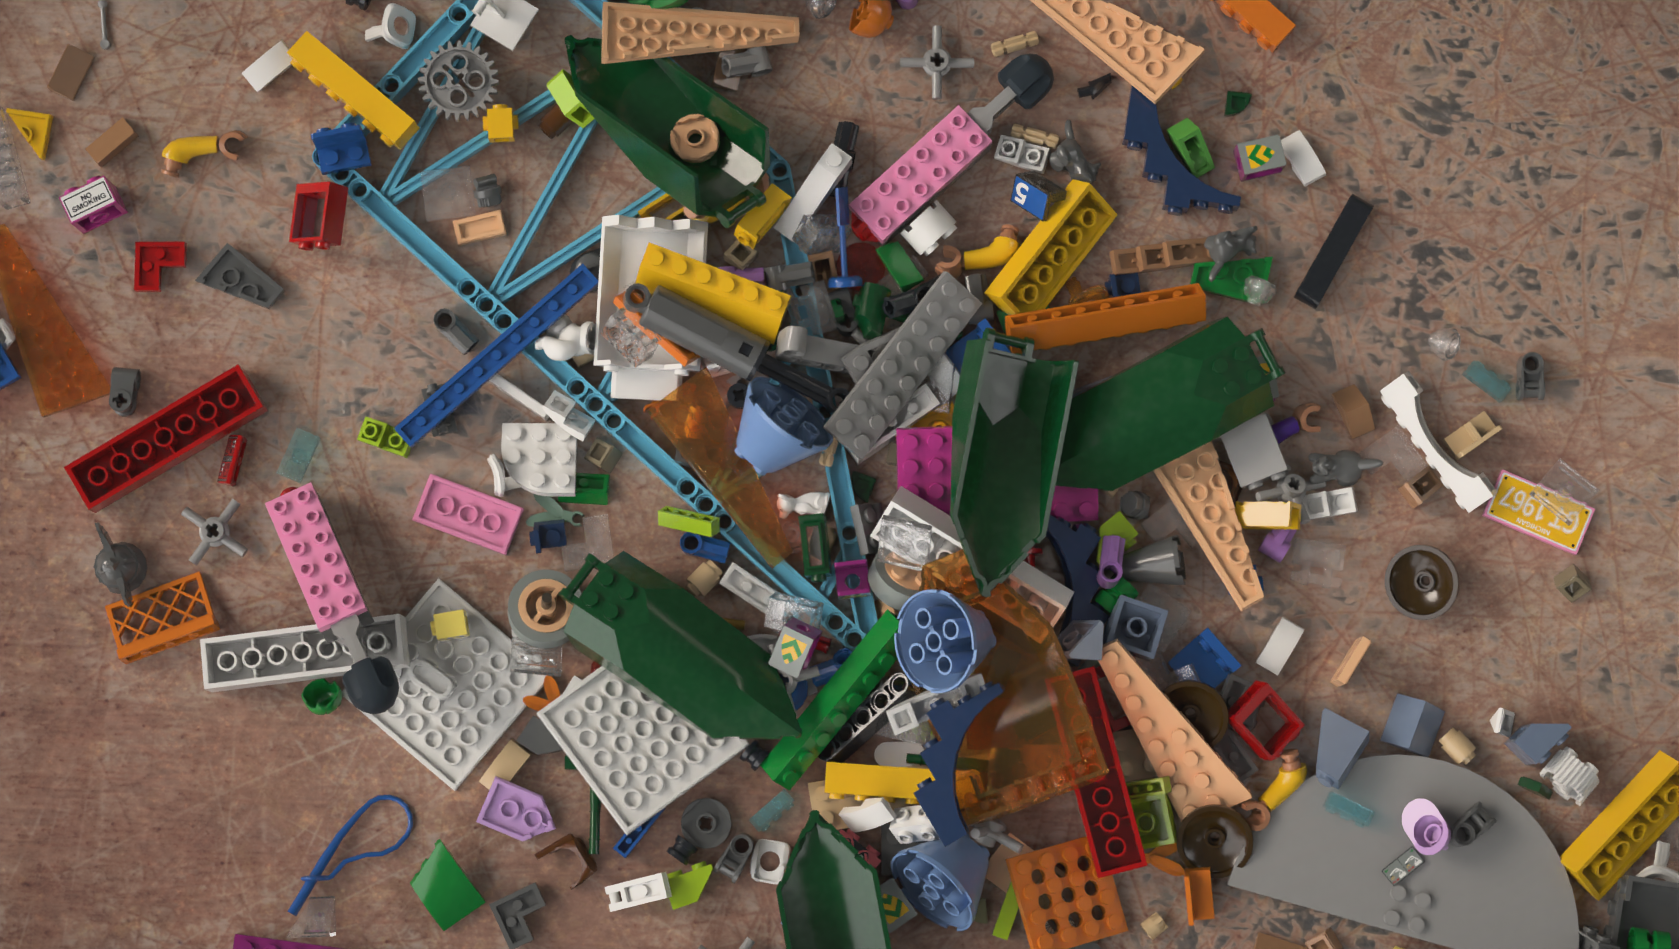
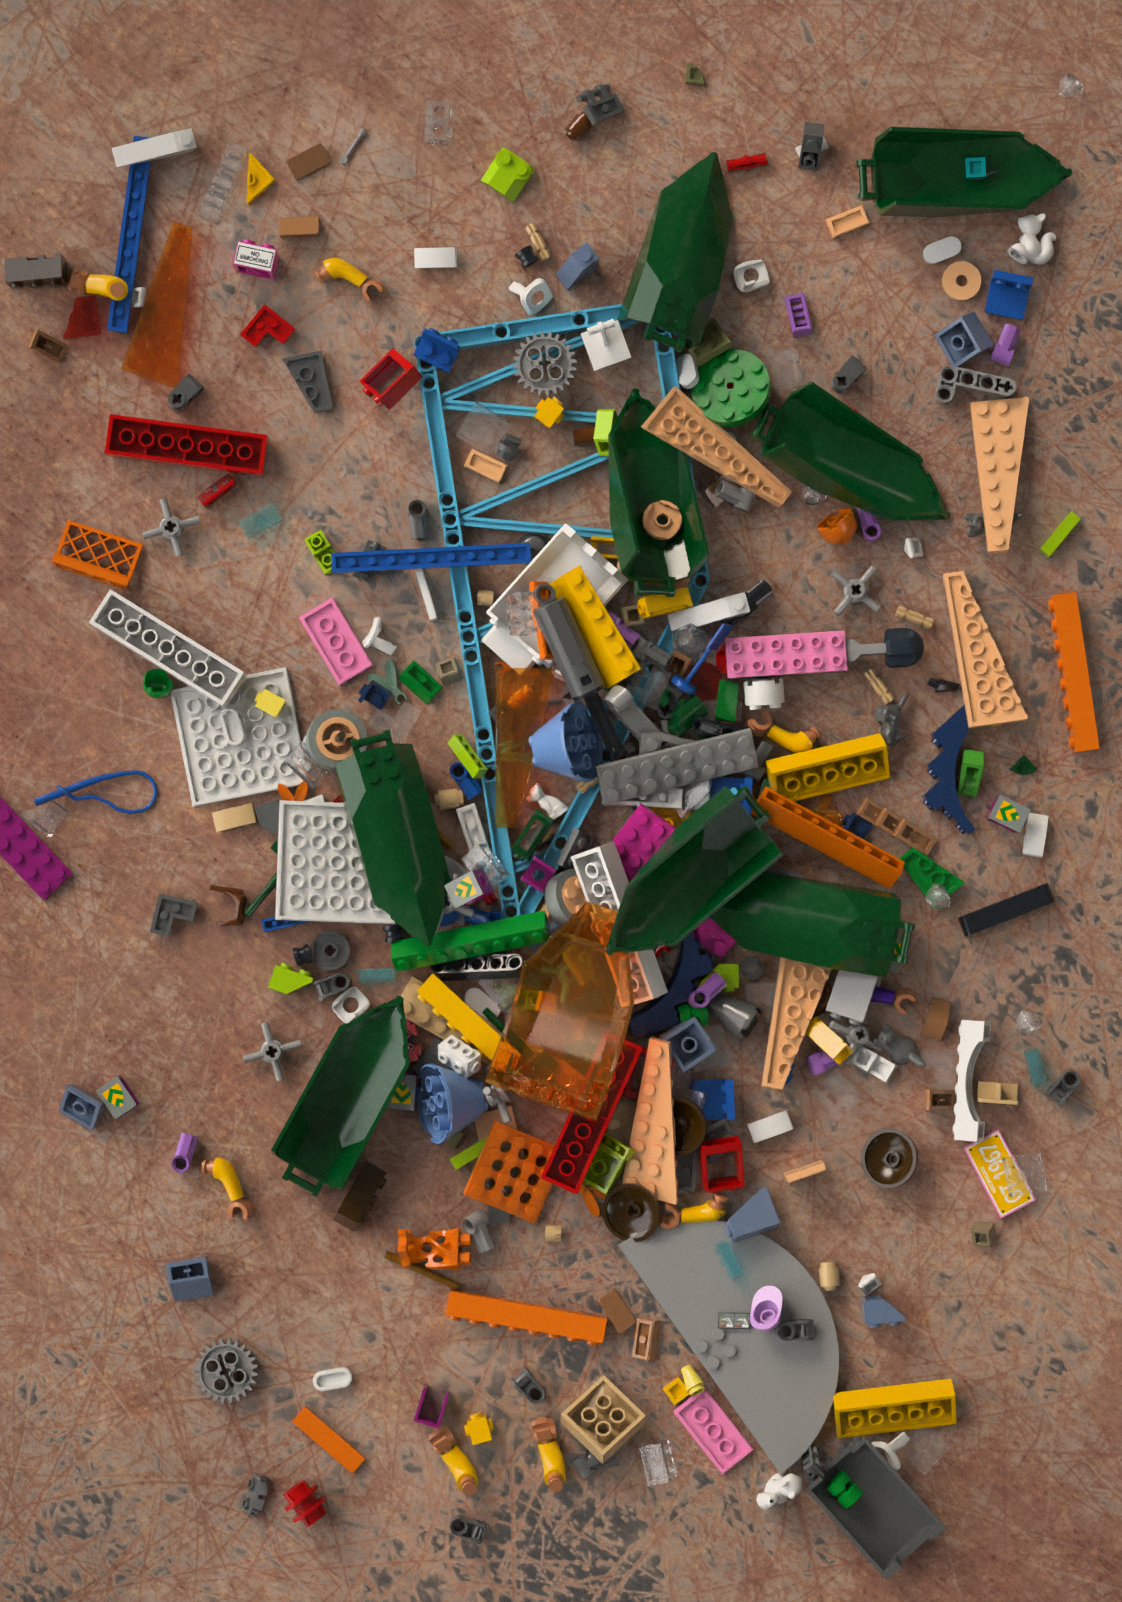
camera: 40 degrees right, 5 degrees up
dark grey helmet [93,522,147,607] -> none
bright pink piece [265,482,399,714] -> none
yellow brick [287,31,420,150] -> none
green slope [410,839,485,931] -> none
lavender tile [476,776,556,841] -> none
white plate [501,423,577,497] -> none
white animal [535,315,596,361] -> none
white slope [543,390,596,442] -> none
white plate [605,872,672,912] -> none
black wheel [727,383,748,409] -> none
white slope [838,797,897,832] -> none
dark green tile [852,470,876,503] -> none
clear plate [877,515,933,572] -> none
white slope [886,673,985,735] -> none
medium blue cone [894,589,996,693] -> none
dark blue arch [914,680,1005,847] -> none
white slope [994,135,1051,174] -> none
panel [1010,171,1067,222] -> none
sand blue slope [1041,620,1104,660] -> none
orange panel [1184,867,1215,926] -> none
dark grey animal [1204,226,1258,282] -> none
sand blue slope [1380,693,1445,757] -> none
dark green tile [1518,776,1553,800] -> none
white brick [1539,746,1600,806] -> none

